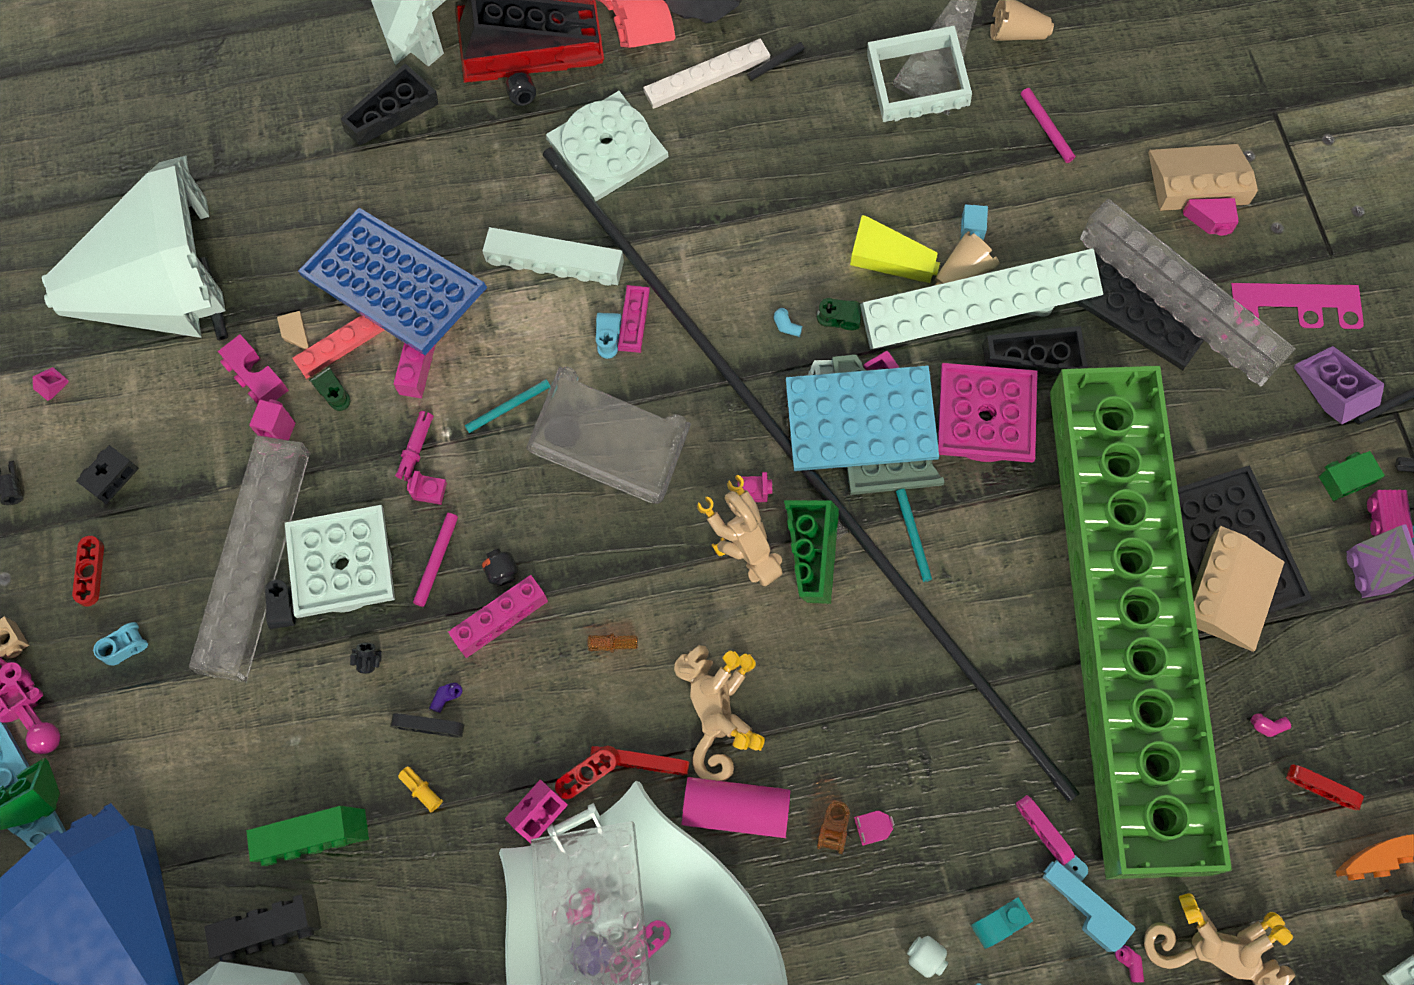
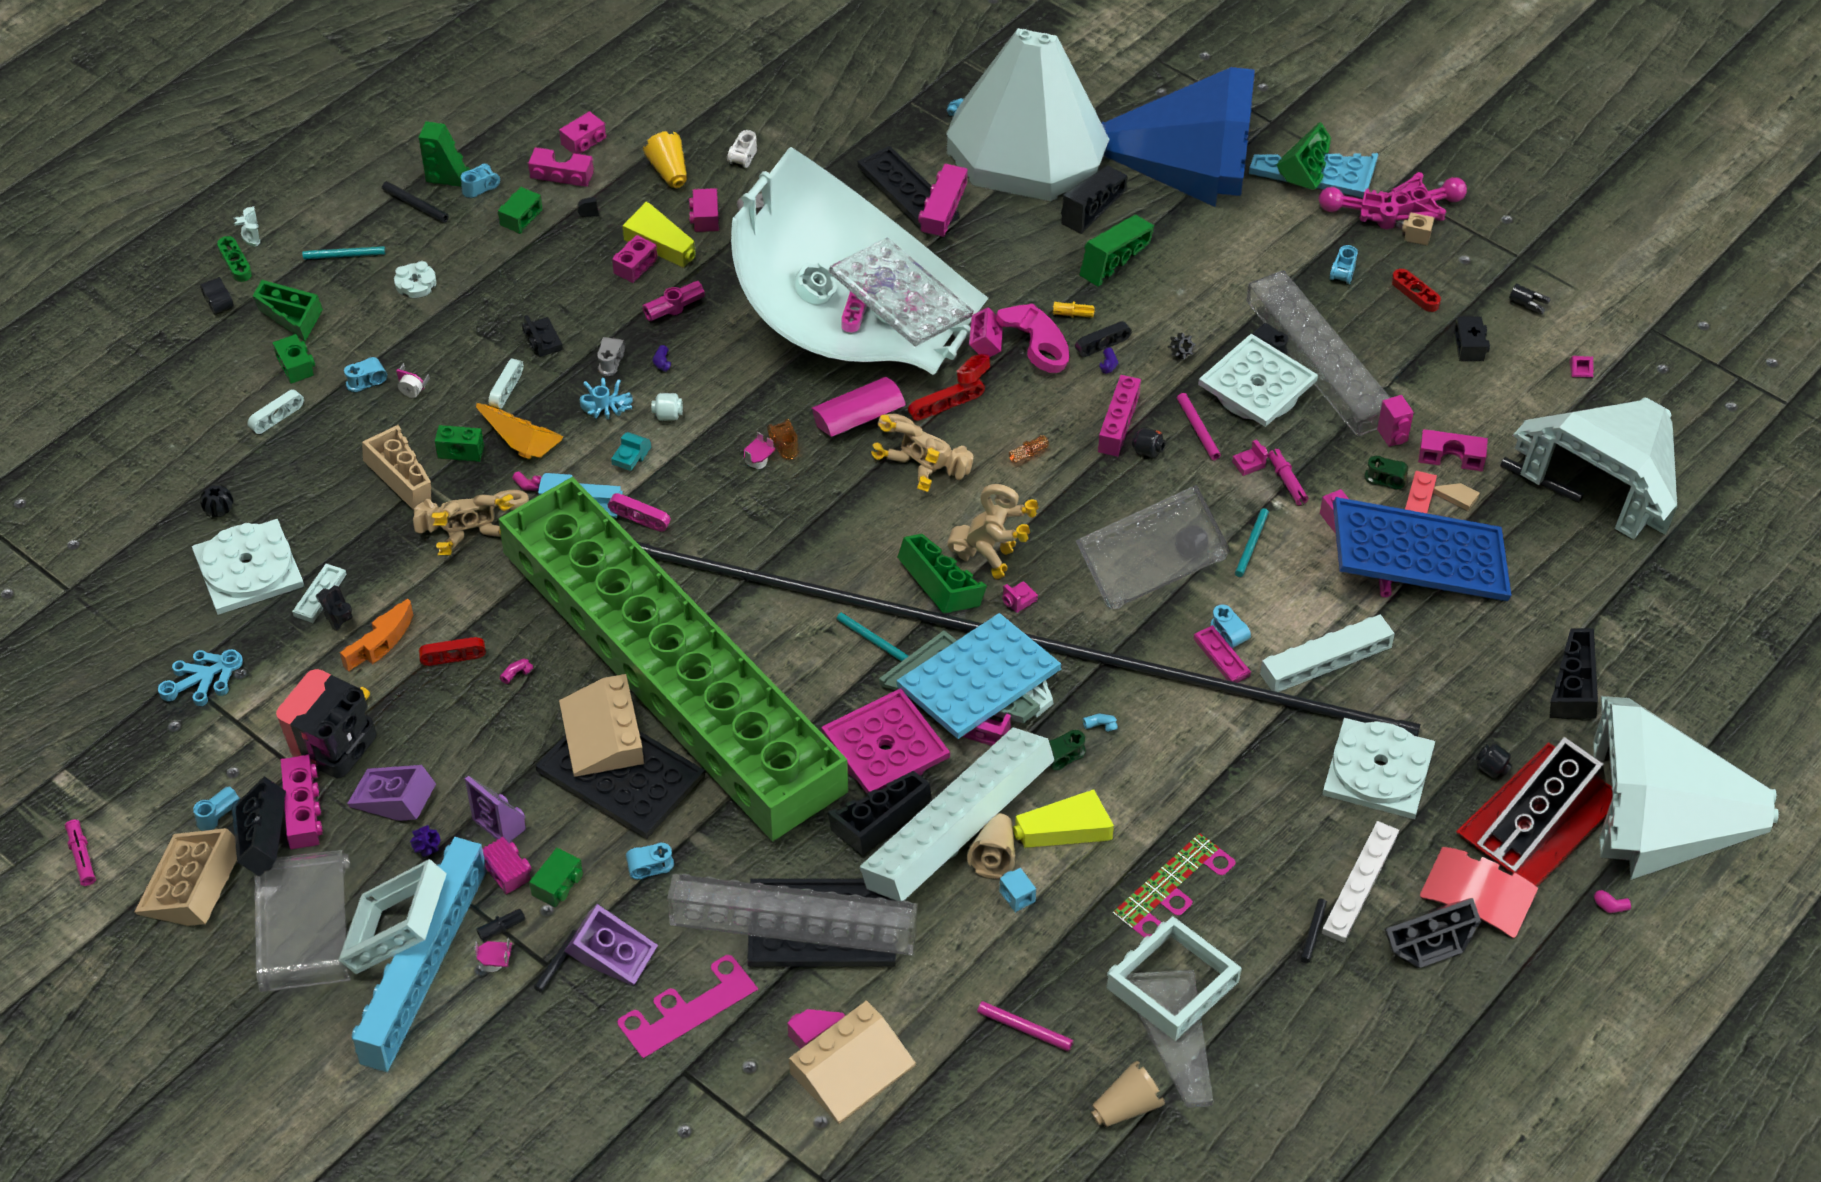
camera: 140 degrees right, 20 degrees down
none -> medium azure piece [626,843,674,880]
none -> dark pink animal [996,303,1069,373]
none -> piece [1113,833,1235,938]

